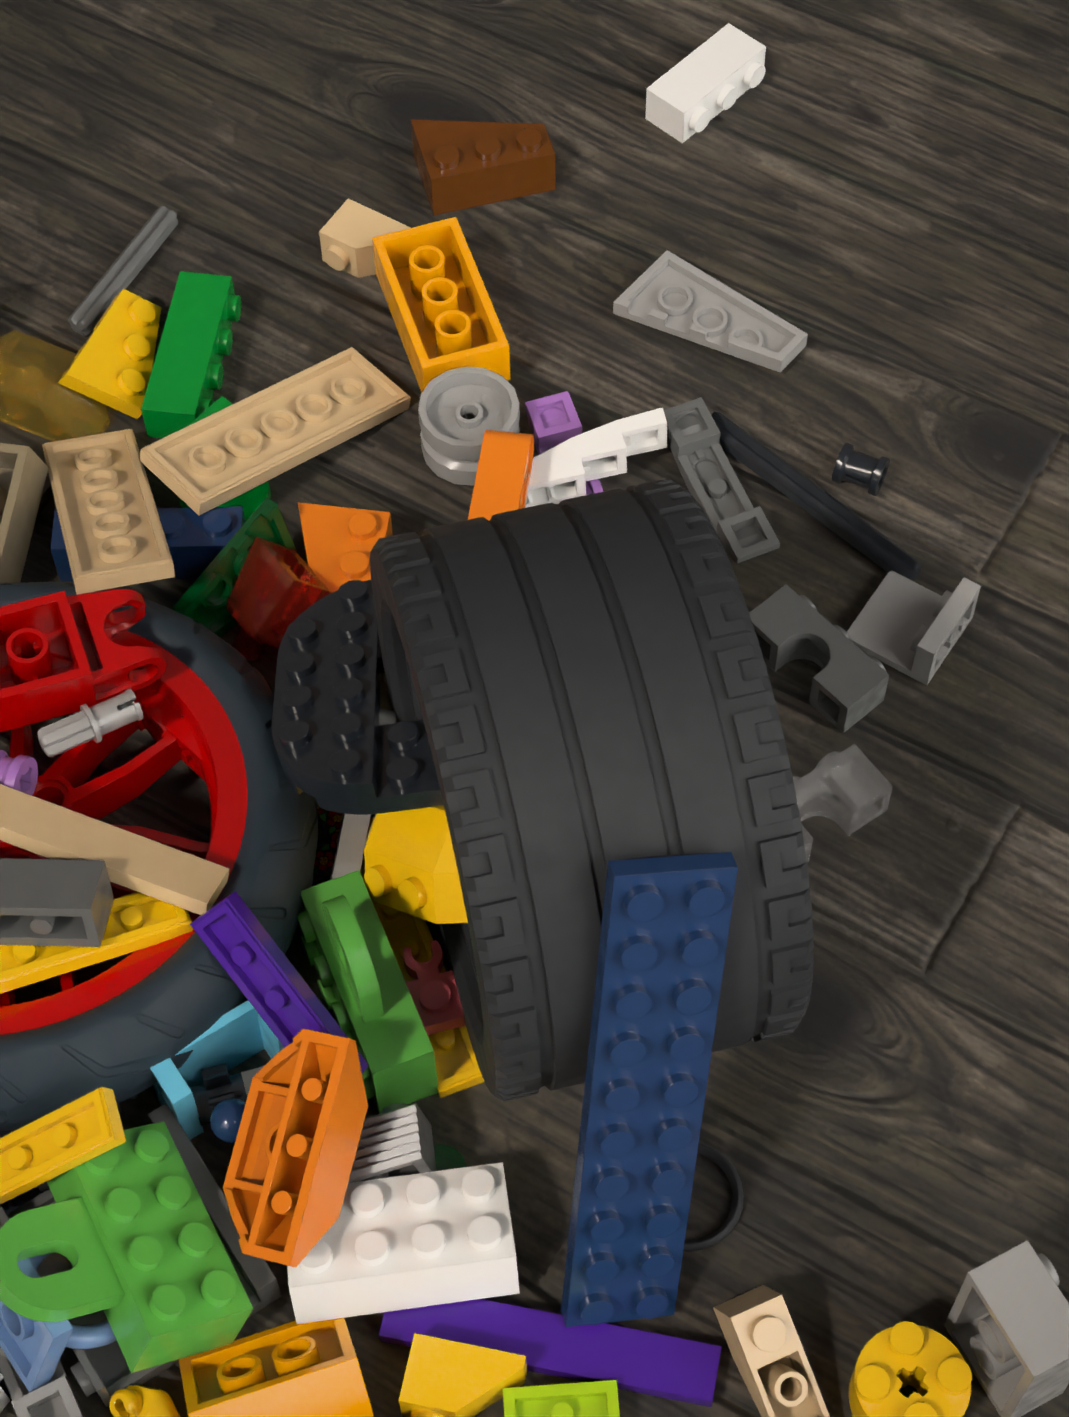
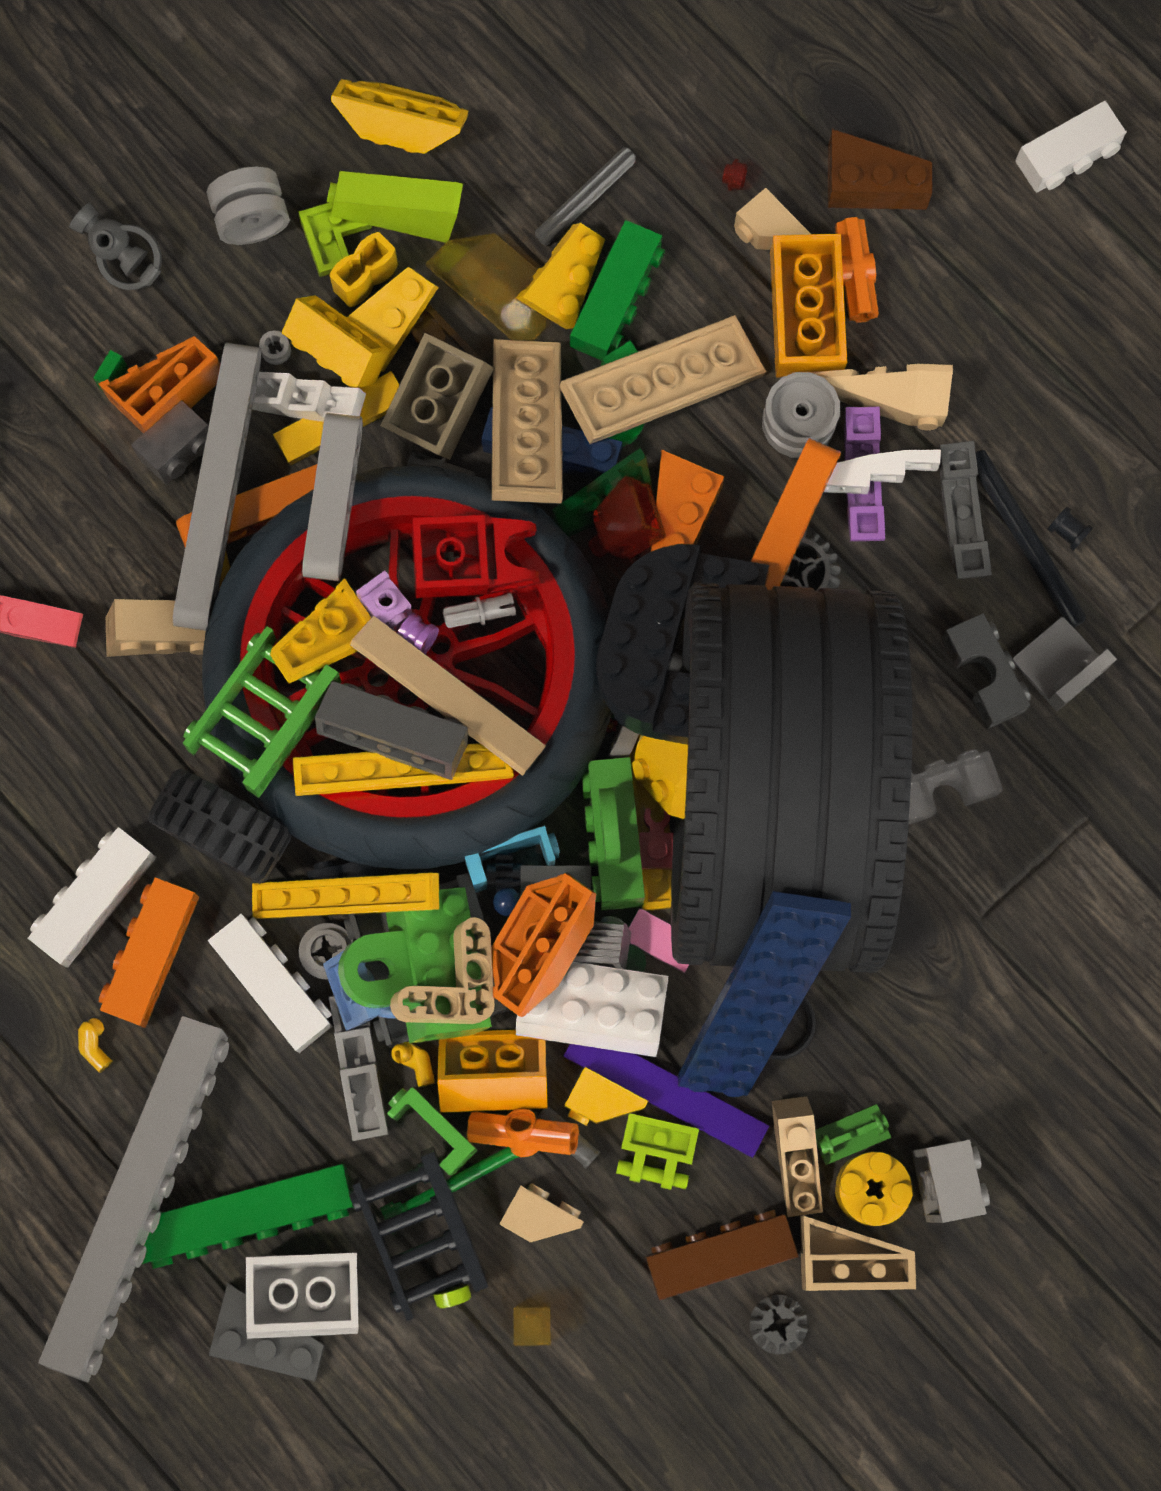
camera: 15 degrees right, 20 degrees up
dark purple tile [190,891,369,1073] -> none
light grey wing [613,250,808,372] -> none
none -> tan beam [390,917,495,1024]
none -> bright pink tile [629,908,689,973]
none -> clear red plate [722,159,748,192]
none -> tan wedge [812,364,953,430]
none -> bright green hinge [815,1104,891,1165]
none -> orange piece [835,217,879,323]

